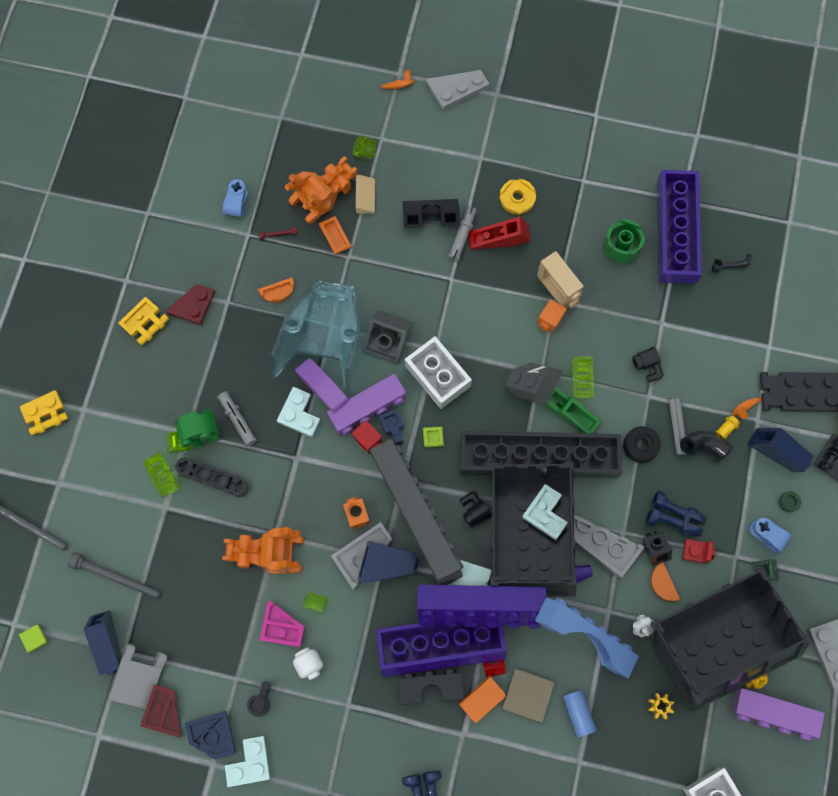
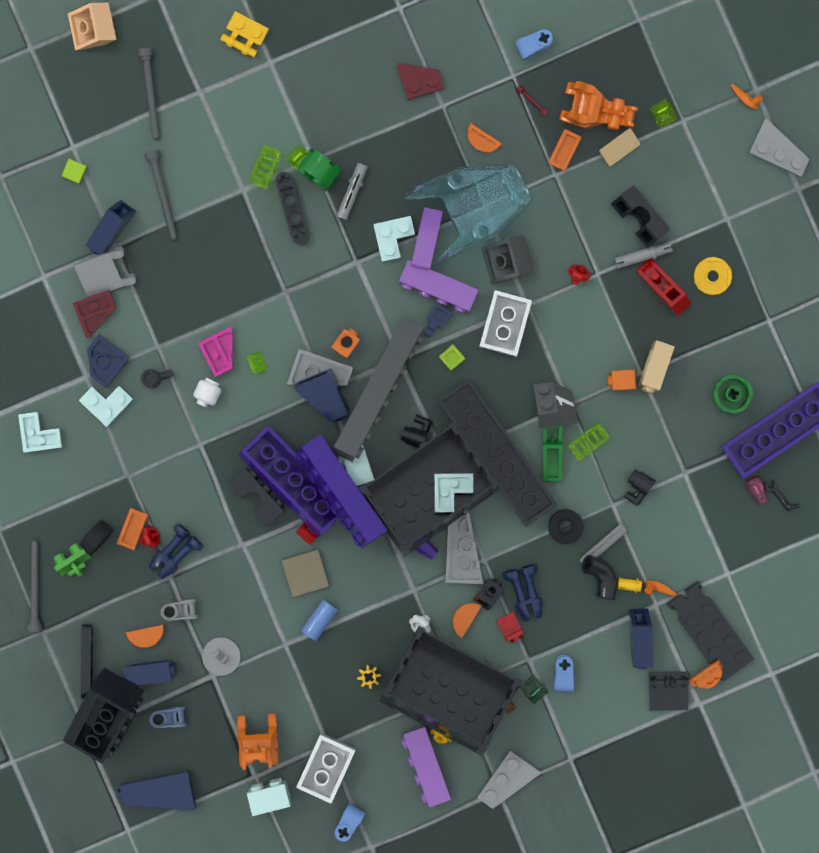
camera: 55 degrees right, 15 degrees up
yellow plate [118,297,169,345] -> none
orange animal [222,527,304,575] -> none
red brick [352,420,383,454] -> none
orange slope [458,676,506,723] -> none
medium blue arch [535,597,639,679] -> none
dark green tile [779,492,801,512] -> none
none -> red piece [568,264,591,285]
none -> clear pink cone [745,475,769,505]

